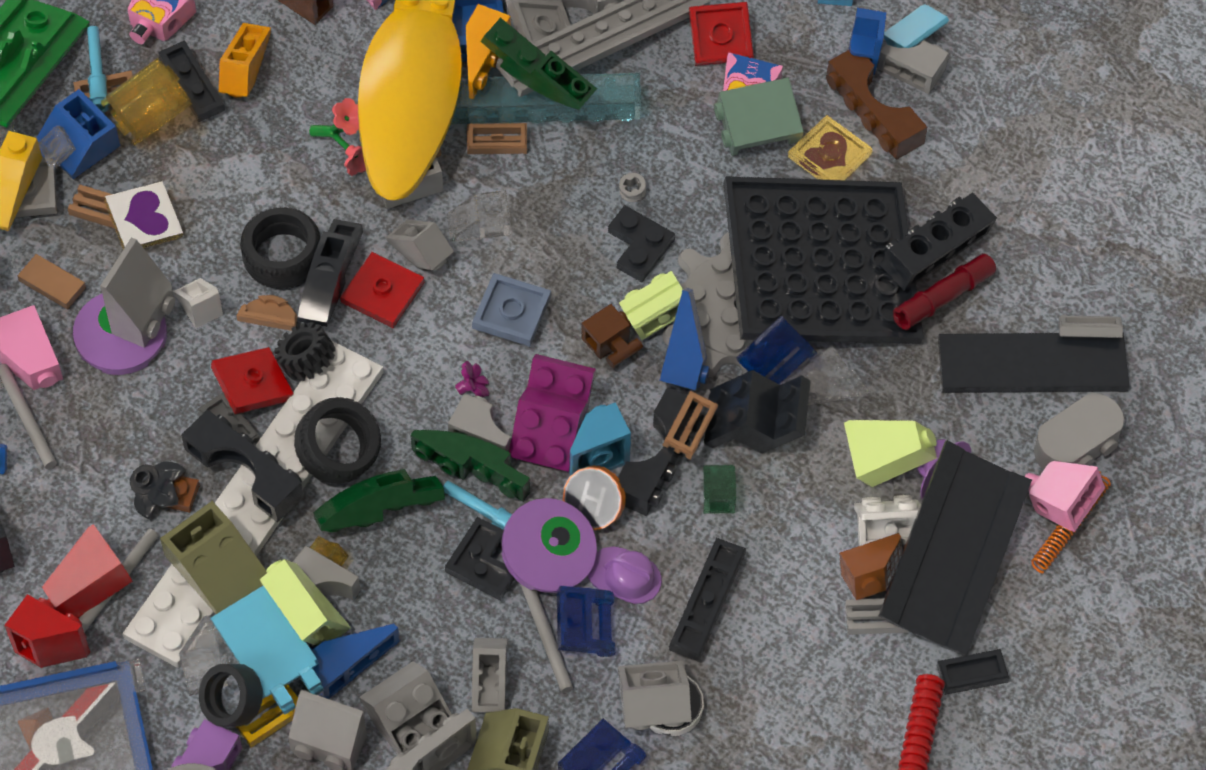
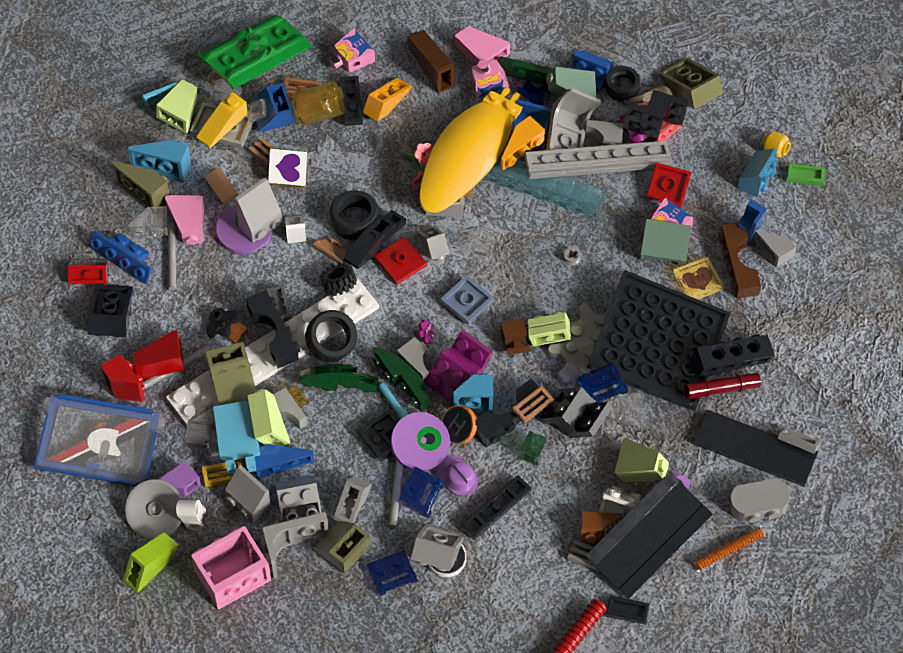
camera: 25 degrees right, 0 degrees up
medium azure pin [87,26,111,113] -> none
black tyre [199,664,263,727] -> none
red plate [211,347,294,414] -> none
medium nougat tile [467,123,527,154] -> none
dark green slope [480,17,597,110] -> none
black plate [608,205,675,283] -> none
blue slope [659,288,710,390] -> none
medium azure slope [884,4,949,48] -> none
bright pink torso [1025,461,1105,532] -> none

